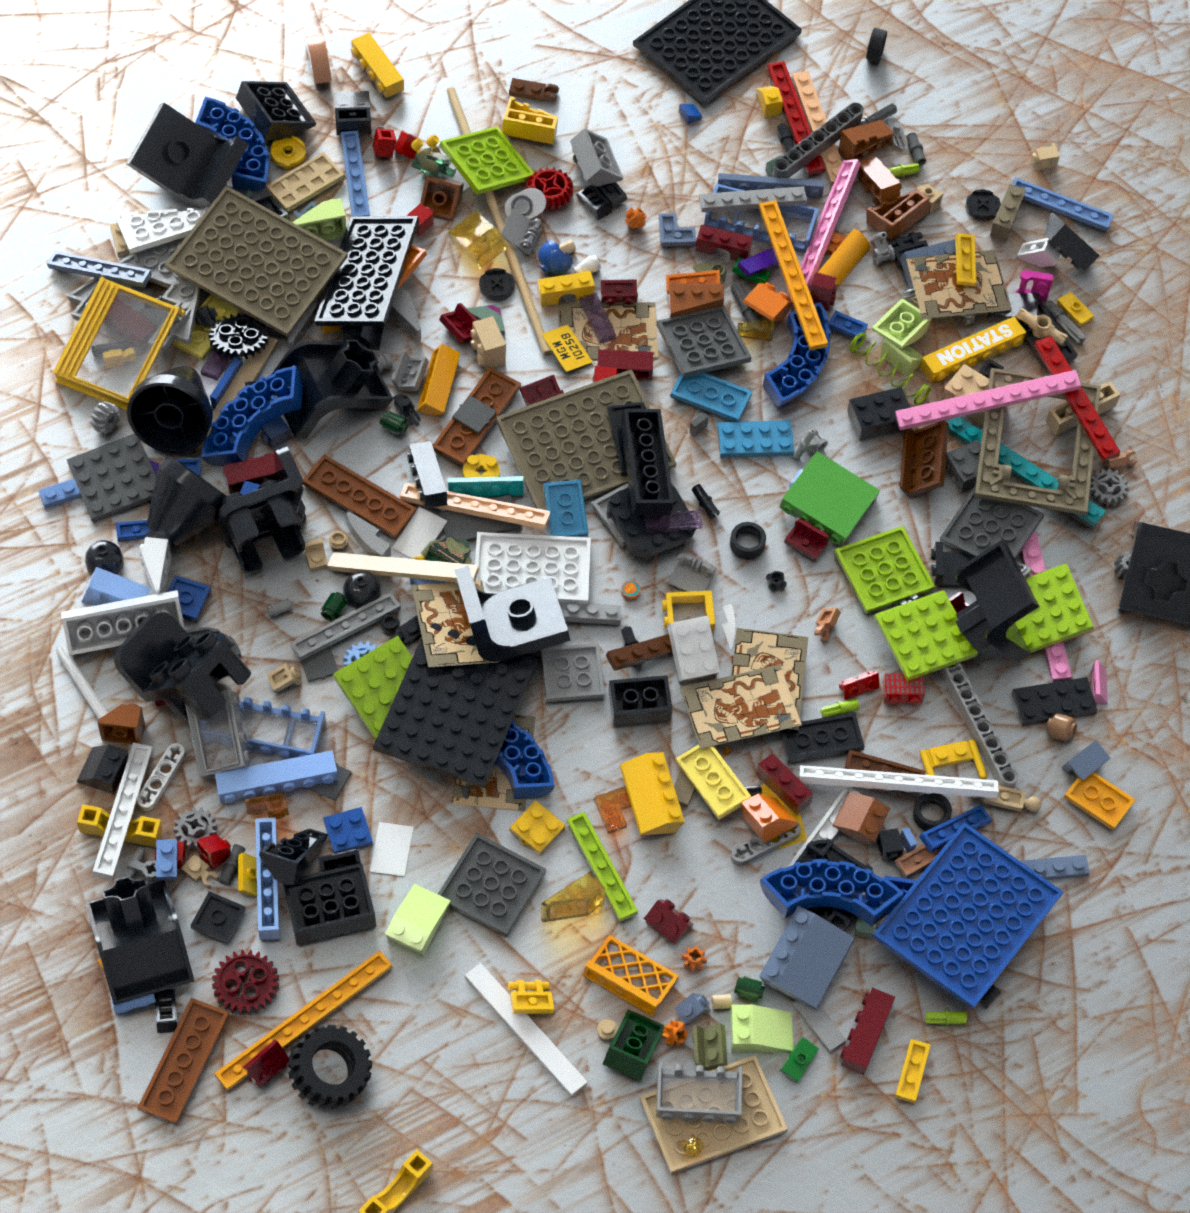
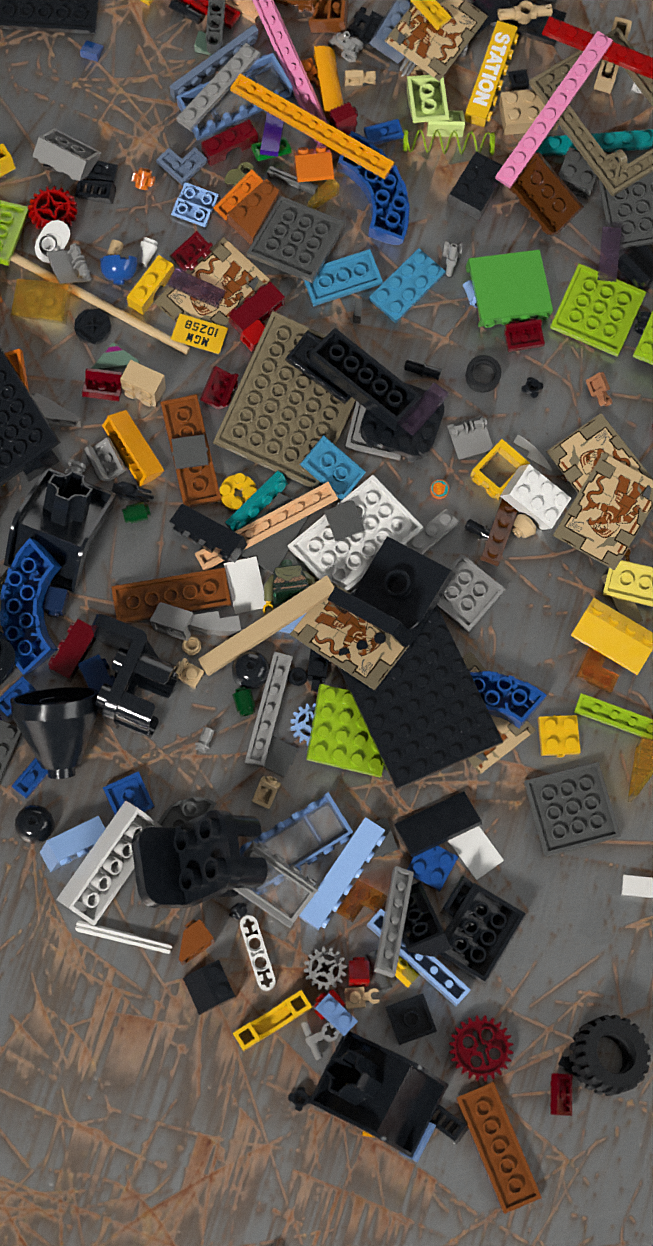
camera: 45 degrees left, 15 degrees up
white plate [92,743,152,880] -> none
white slope [140,537,171,595] -> none
light orange plate [214,950,393,1092] -> none
yellowish green slope [385,884,451,956] -> none
black brick [608,675,673,726] -> none
none -> light grey panel [150,602,194,641]
none -> light blue slope [171,182,219,228]
none -> black plate [229,902,248,921]
none -> black plate [288,1086,311,1111]
none -> dark grey piece [324,501,365,541]
none -> tan plate [345,69,376,86]
none -> light grey plate [374,866,414,978]
none -> black tile [394,791,482,858]
none -> tan cone [512,514,537,538]
none -> clear purple tile [597,226,621,282]

